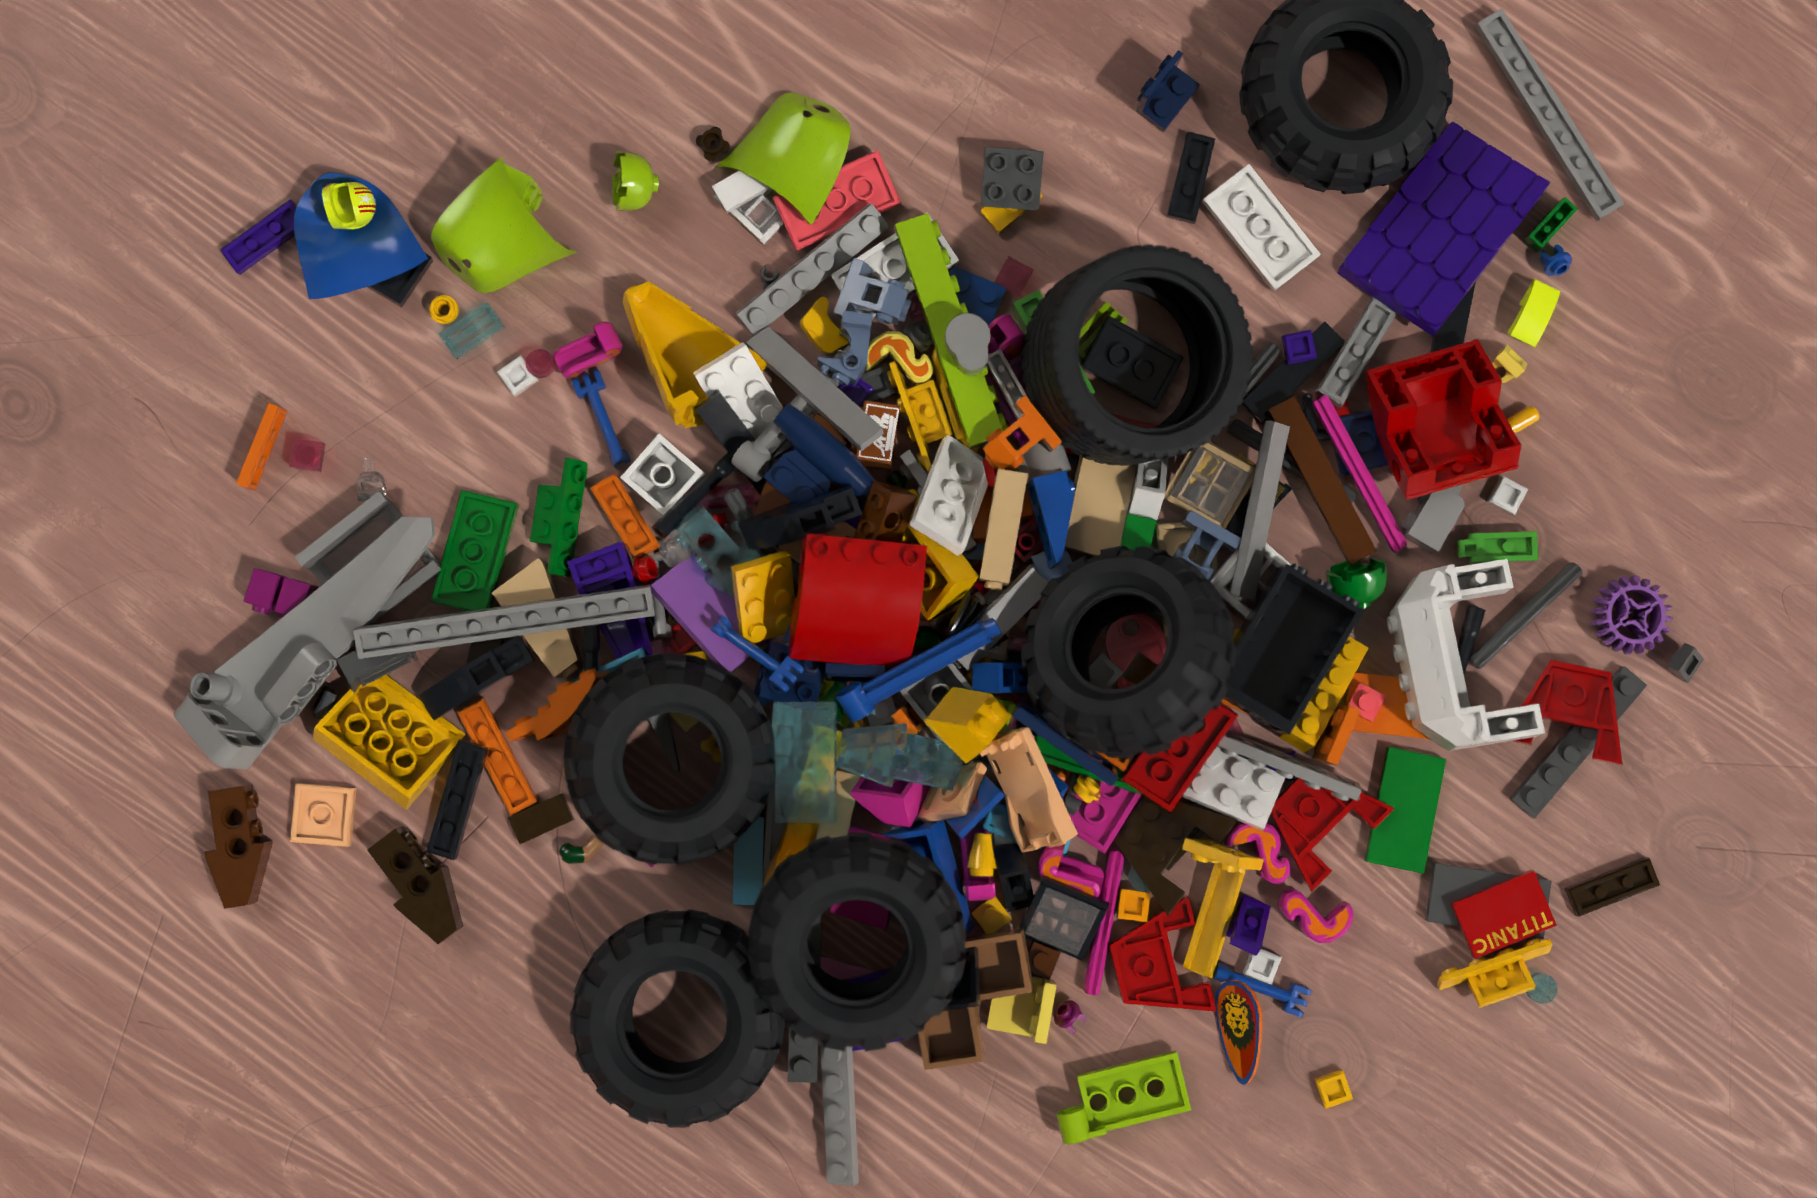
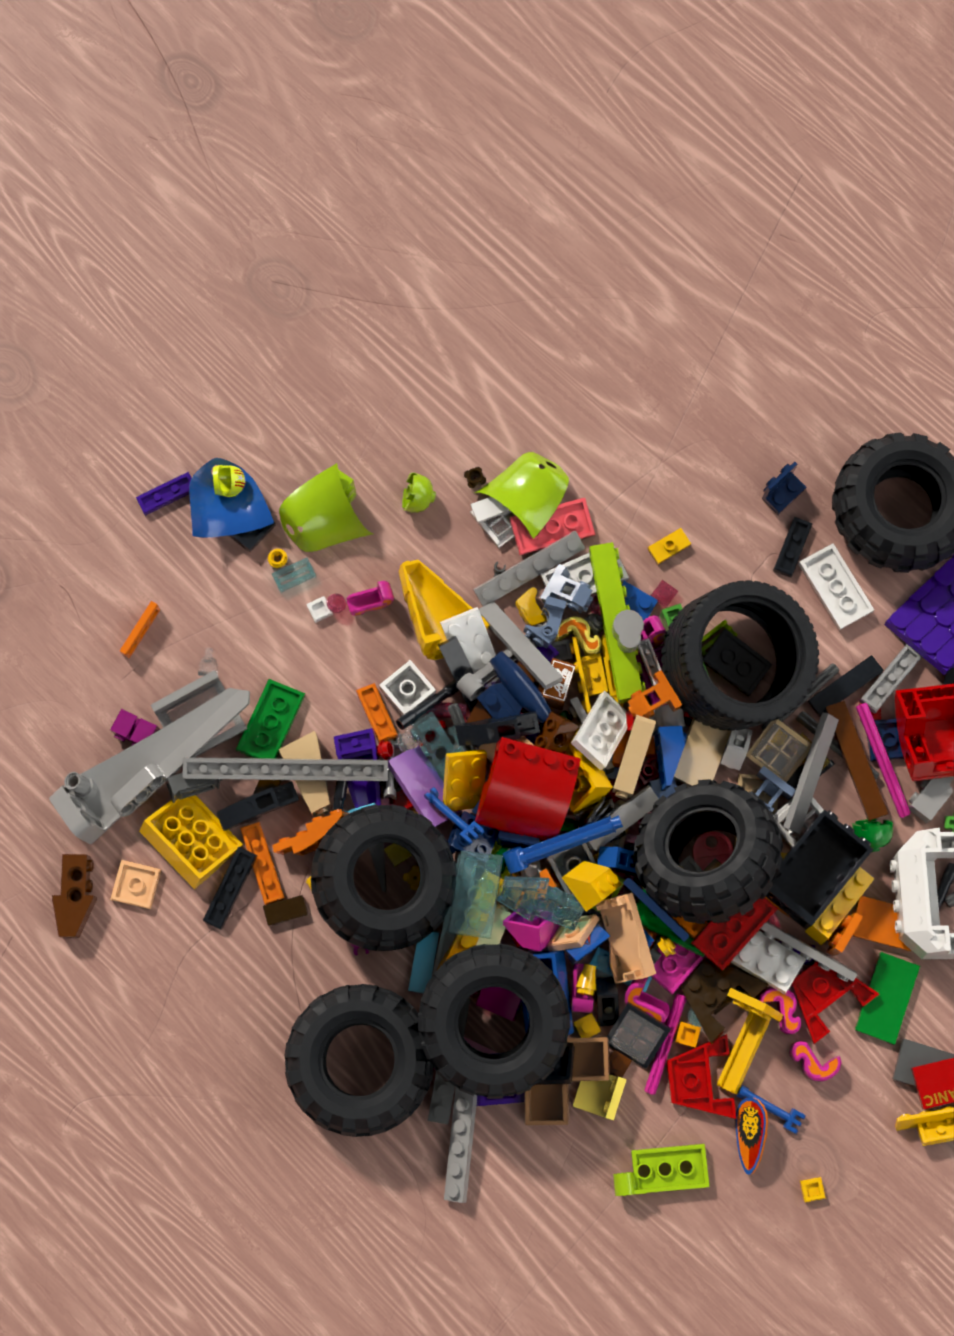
camera: 10 degrees right, 10 degrees down
clear pink plate [289,438,326,472] -> none
black tile [311,686,337,720] -> none
dark brown brick [367,826,463,944] -> none
green bracket [530,458,588,577] -> none
arm [559,834,604,864] -> none
blue hinge [571,368,631,468] -> none
dark grey bracket [981,147,1044,210] -> none
magenta plate [1054,1000,1087,1034] -> none
green brick [1120,514,1156,550] -> none
dark purple slope [1226,894,1271,956] -> none
white tile [1242,949,1282,985] -> none
dark purple tile [1281,330,1317,365] -> none
black piece [1302,393,1331,441] -> none
coral plate [1346,682,1386,722] -> none

